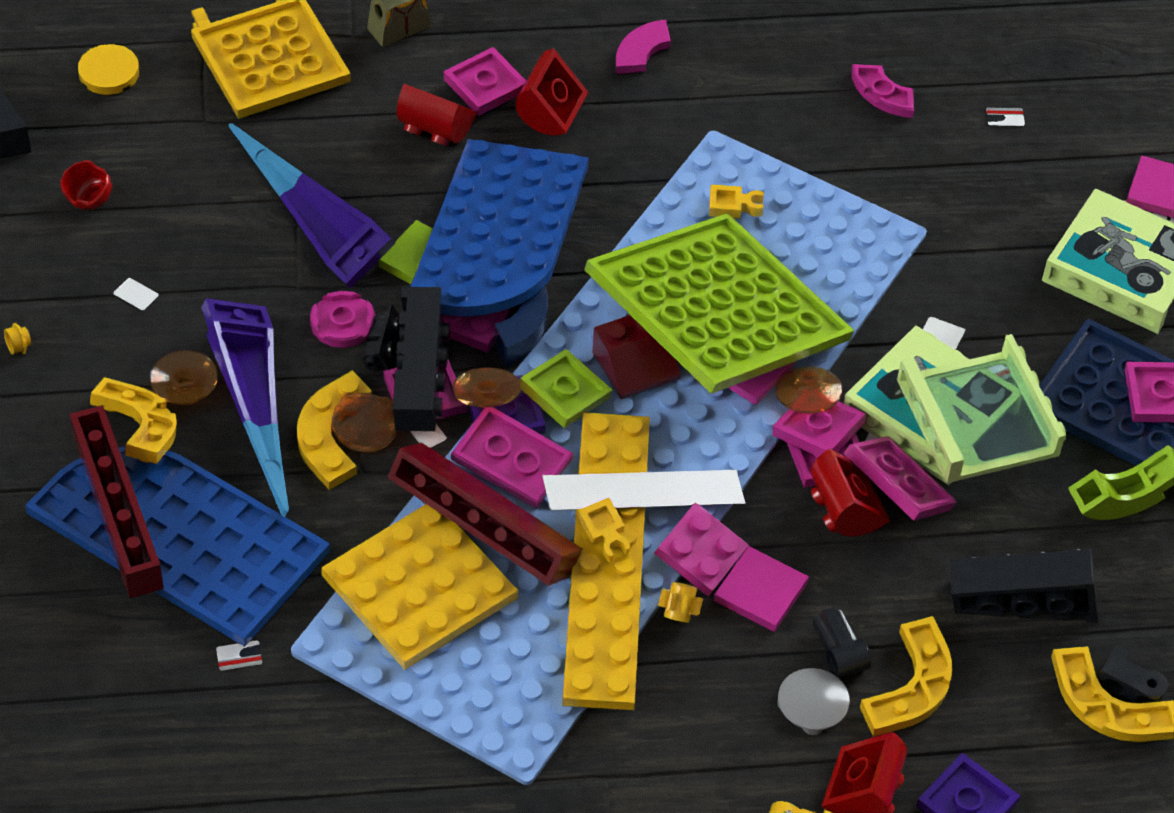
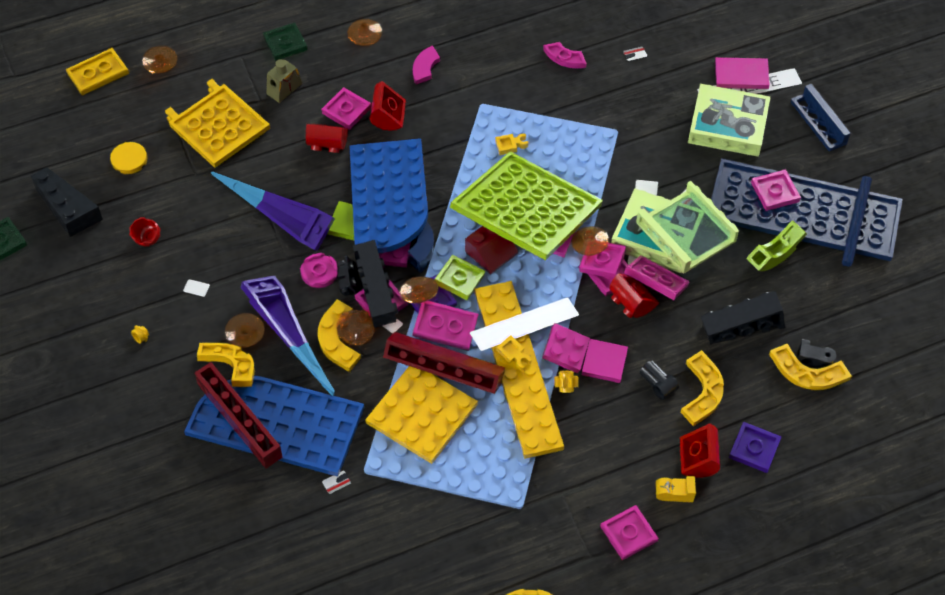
camera: 15 degrees left, 5 degrees up
light grey dish [777,668,850,735] -> none

